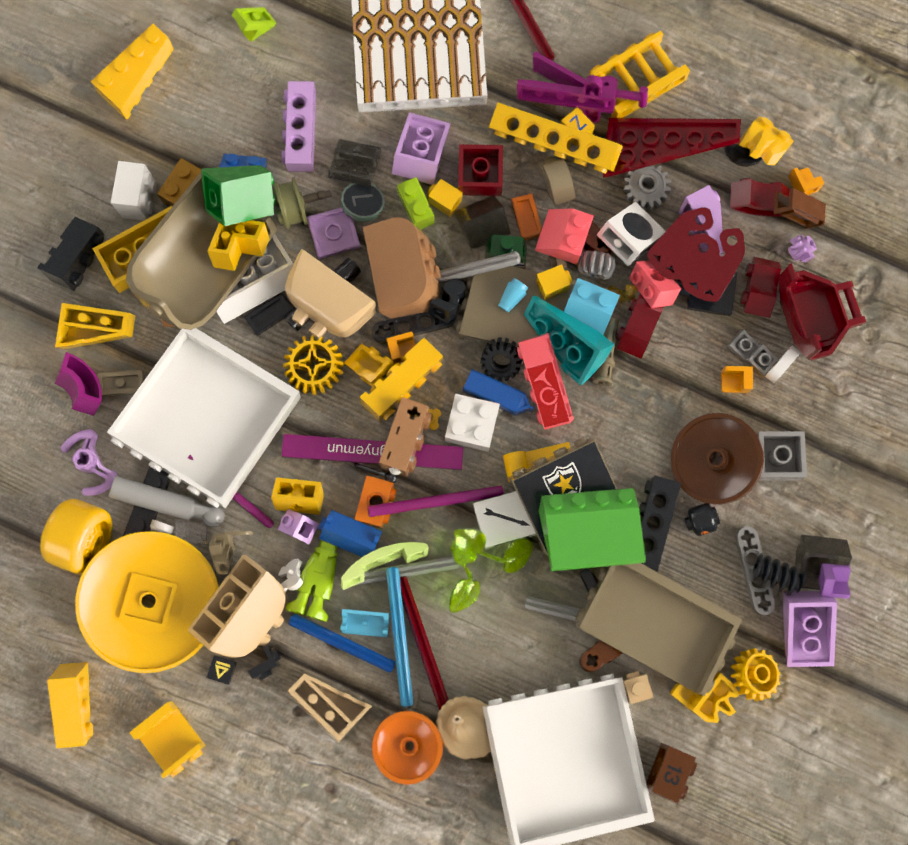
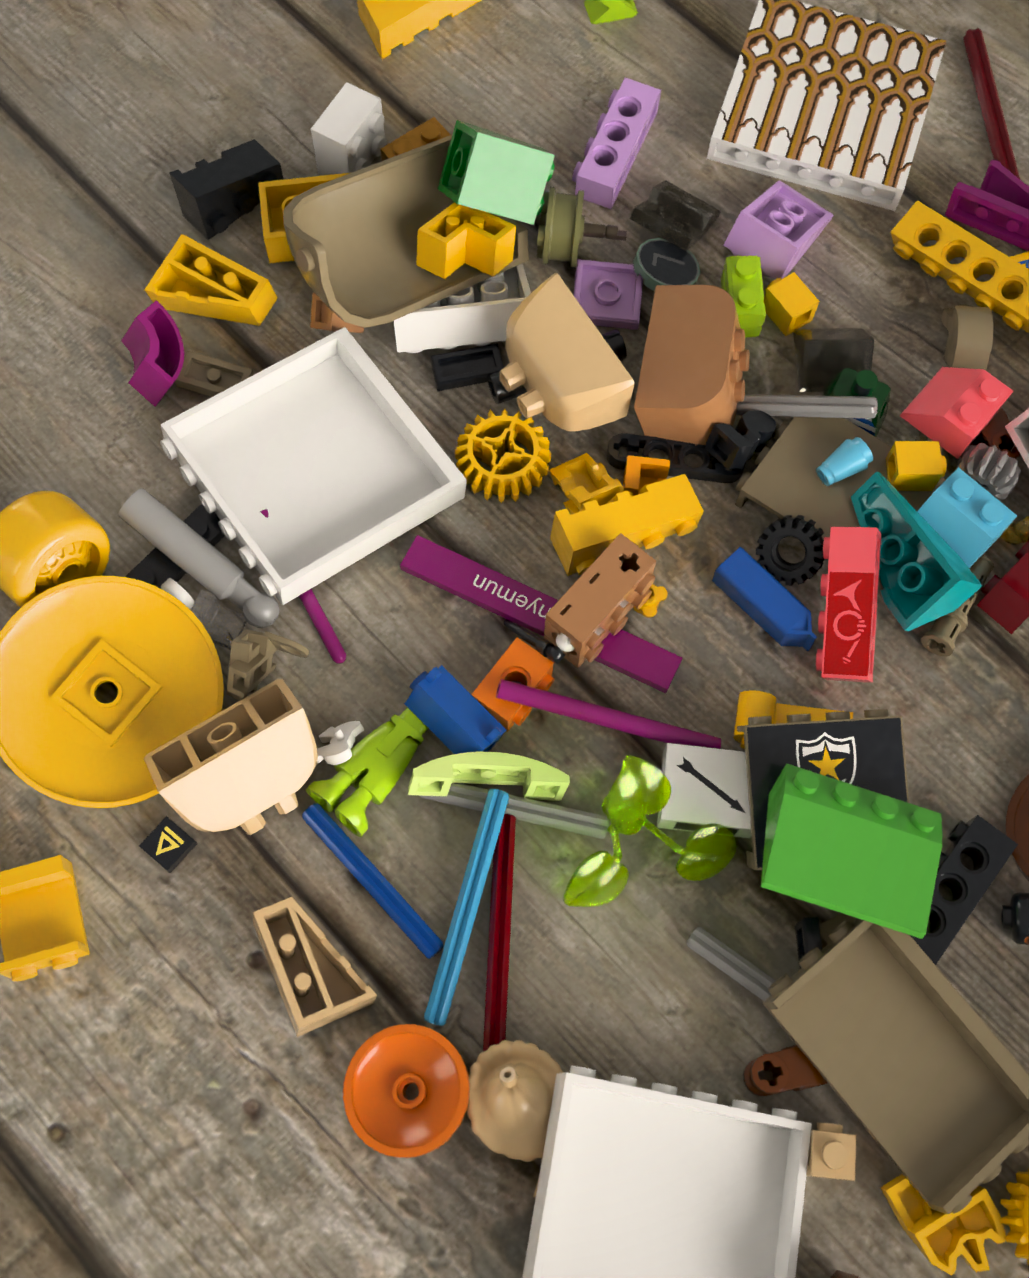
camera: 20 degrees right, 10 degrees down
lavender piece [60,429,117,496] -> none
black bracket [248,645,281,681] -> none
yellow brick [271,477,324,515] -> none
lavender brick [277,509,319,544] -> none
medium azure hinge [341,609,390,637] -> none
white piece [445,394,500,452] -> none
dark red brick [458,144,503,196] -> none
orange tile [511,193,542,240] -> none

